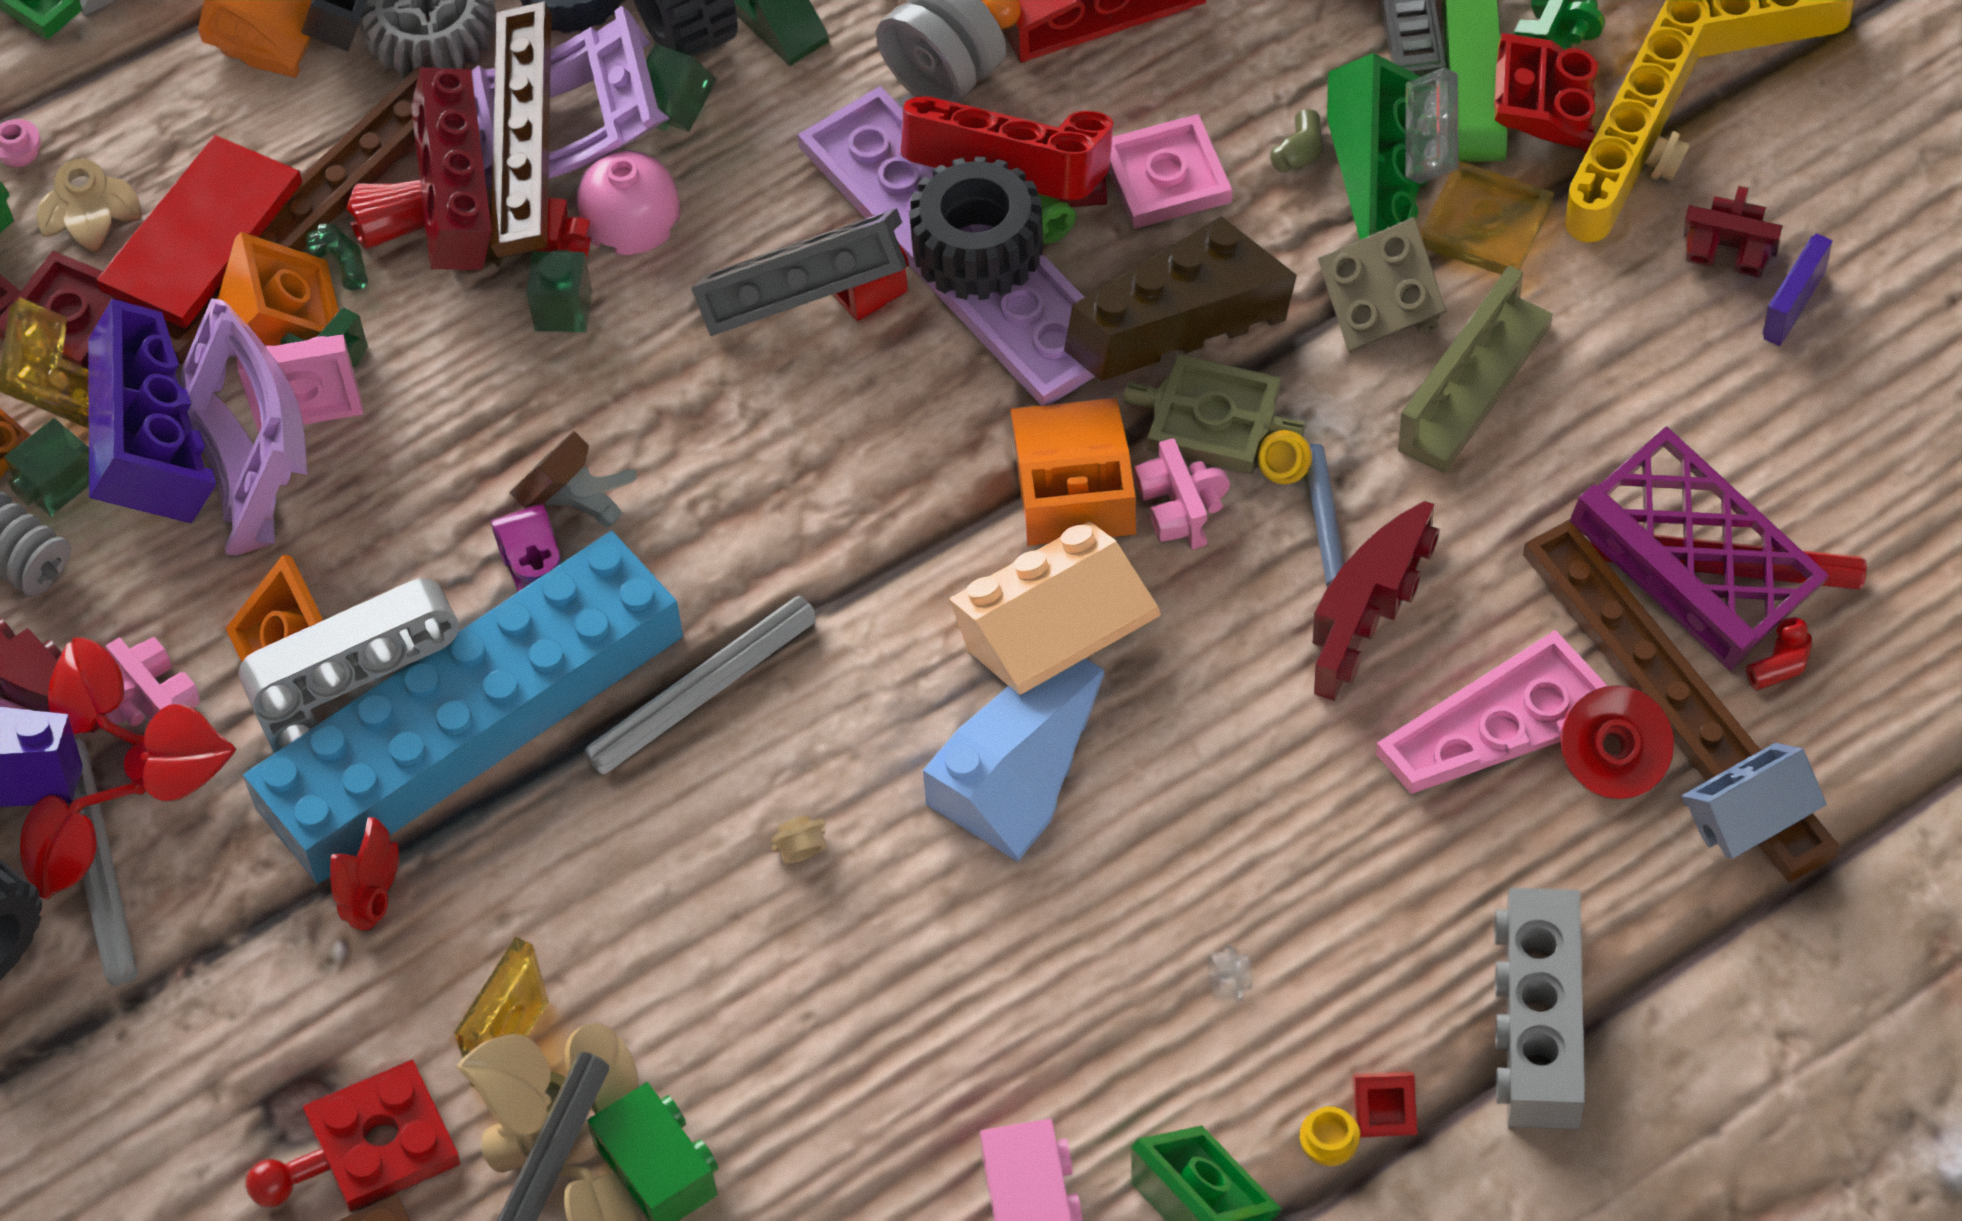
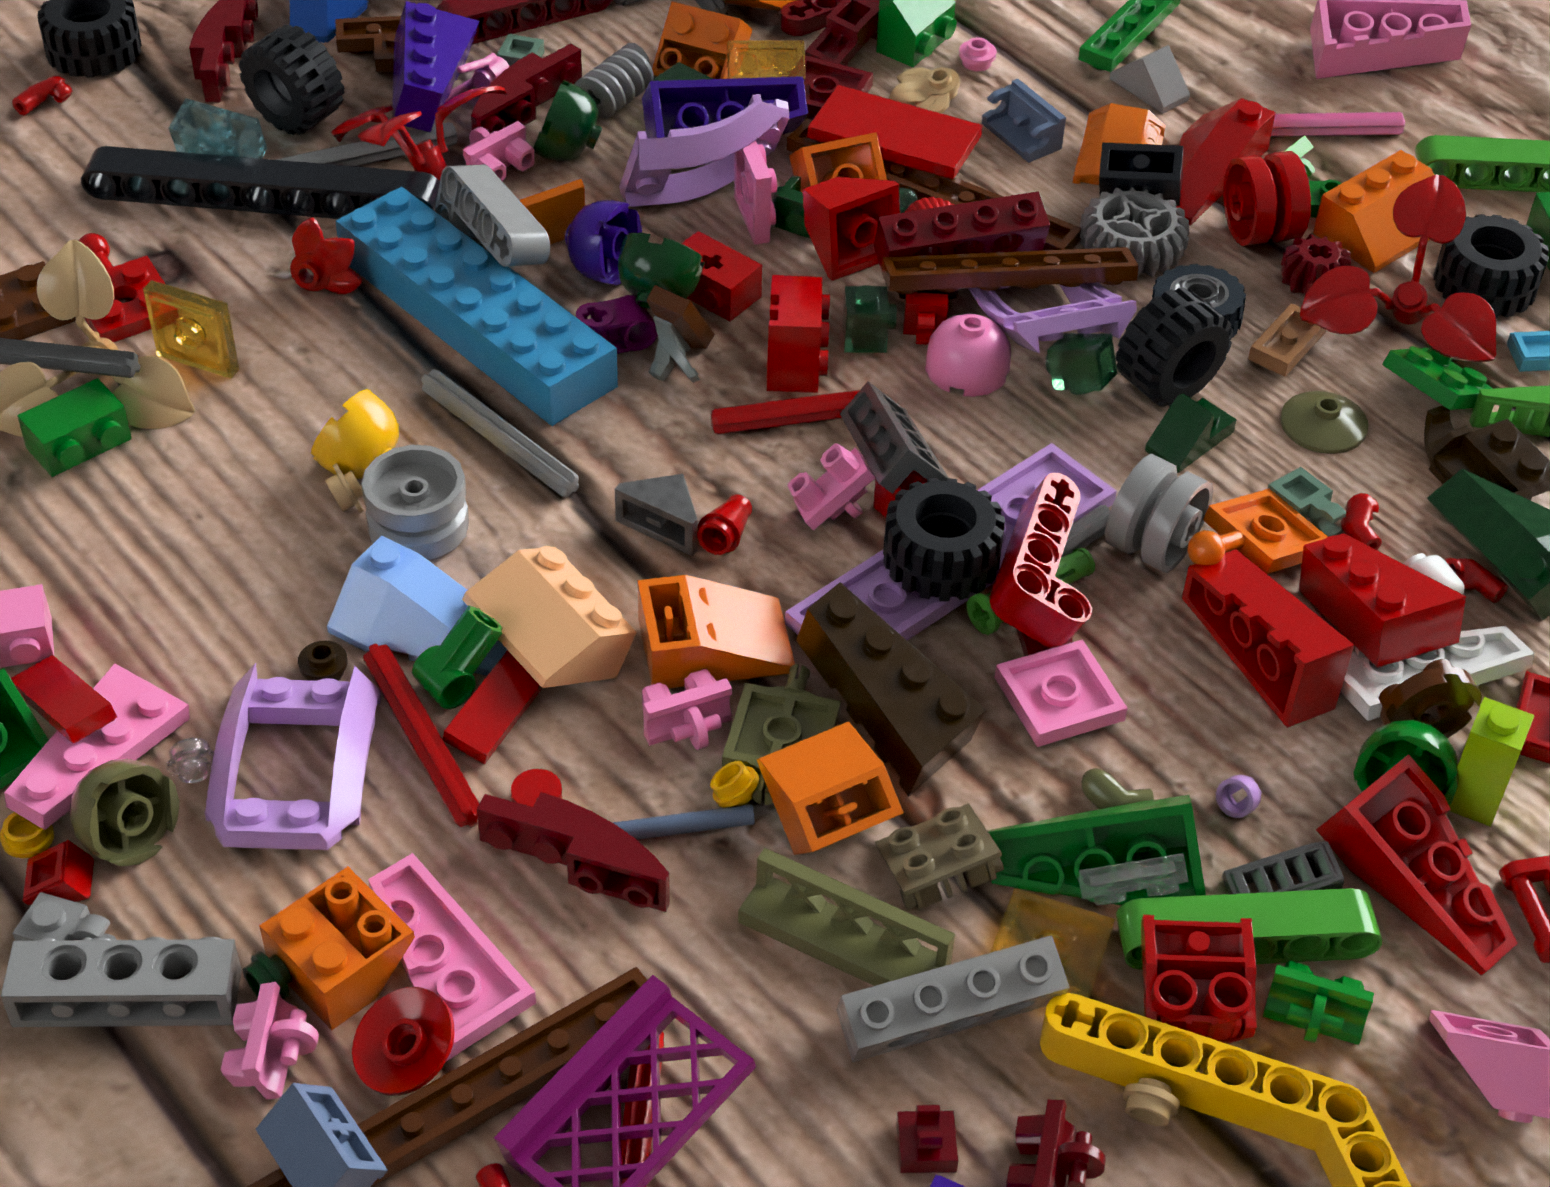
camera: 80 degrees right, 10 degrees down
none -> bright pink wing [4,663,190,830]
none -> red tile [11,655,117,744]
none -> light grey plate [12,892,116,941]
none -> olive cylinder [69,759,180,867]
none -> black beam [81,146,440,219]
none -> clear light blue brick [168,98,267,159]
none -> lavender wedge [205,663,381,850]
none -> bright pink hips [221,982,319,1100]
none -> dark green plate [242,951,292,1000]
none -> orange slope [259,866,415,1030]
none -> dark brown plate [298,641,348,681]
none -> yellow cylinder [311,389,399,480]
none -> light grey wheel [361,445,469,560]
none -> red axle [363,643,480,828]
none -> green piece [412,606,503,709]
none -> red tile [442,650,543,765]
none -> red tile [511,769,563,807]
none -> dark green cylinder [533,80,602,162]
none -> dark purple cylinder [565,200,642,286]
none -> flat silver slope [614,474,697,556]
none -> dark green cylinder [618,233,705,310]
none -> red brick [681,231,763,322]
none -> red cone [697,494,752,555]
none -> red axle [711,389,861,435]
none -> orange slope [756,721,904,855]
none -> red wedge [766,275,830,393]
none -> bright pink hips [788,443,875,530]
none -> red slope [803,177,900,281]
none -> light grey brick [836,935,1070,1062]
none -> dark red tile [896,1105,958,1173]
none -> sand blue hinge [981,79,1066,163]
none -> lavender hinge [1216,775,1262,818]

